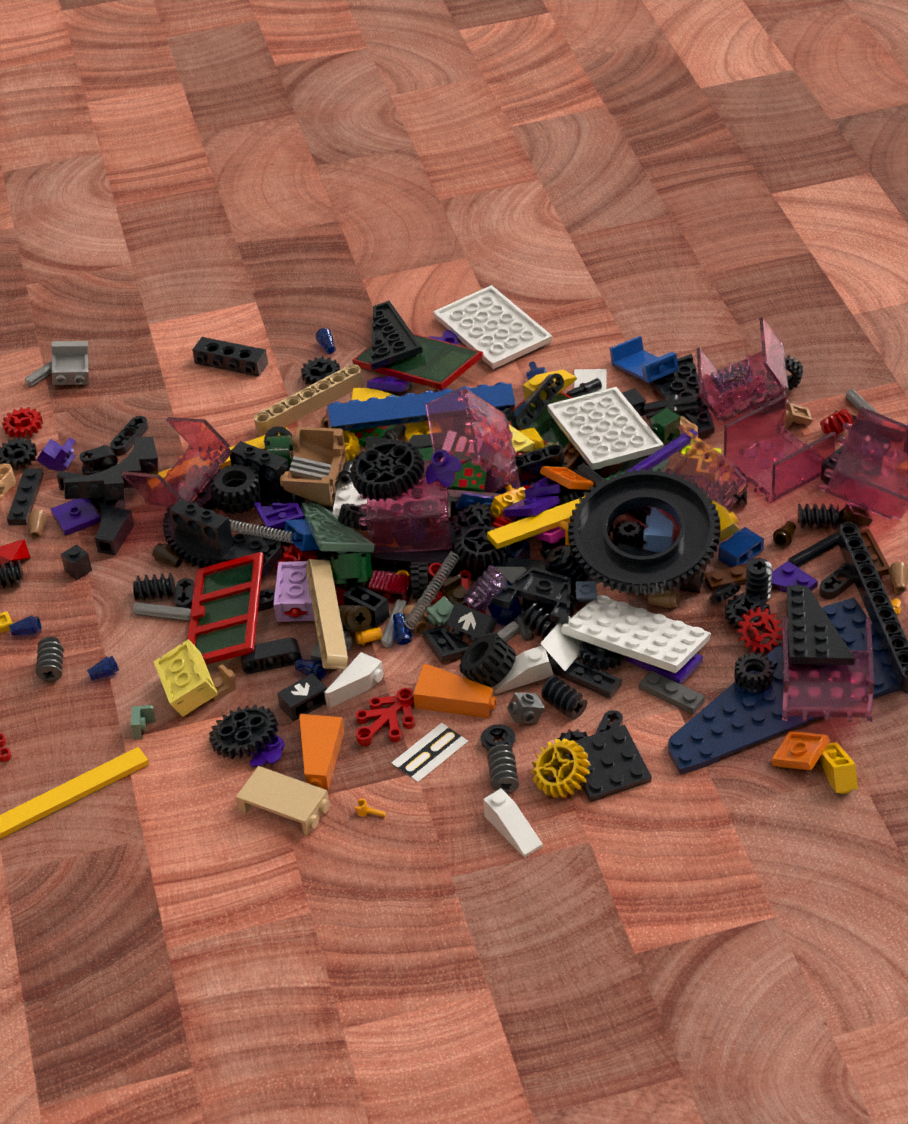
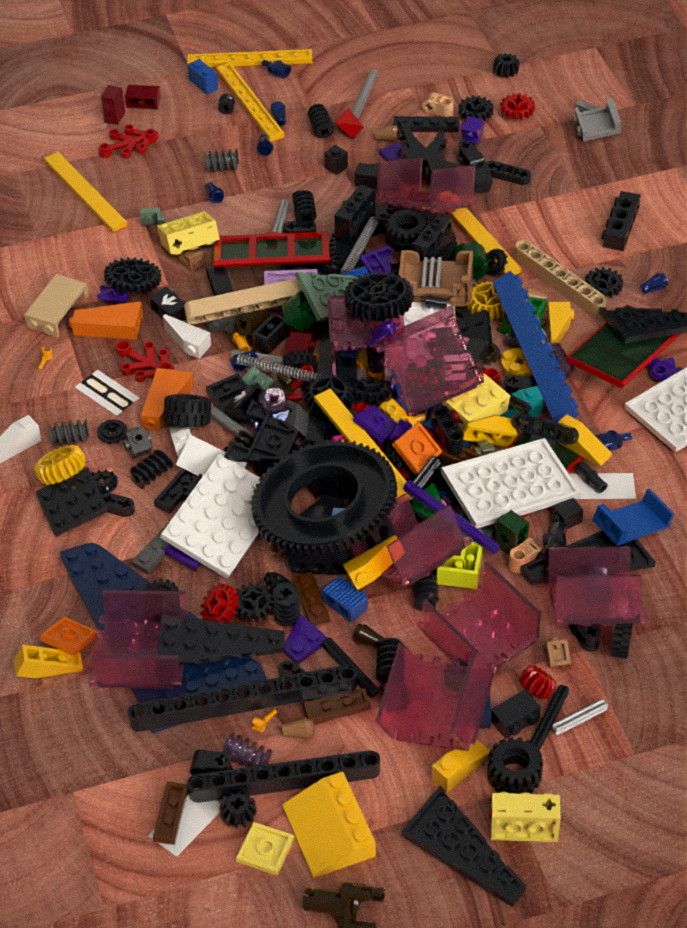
camera: 85 degrees right, 5 degrees up
dark purple plate [367,376,412,392] -> none

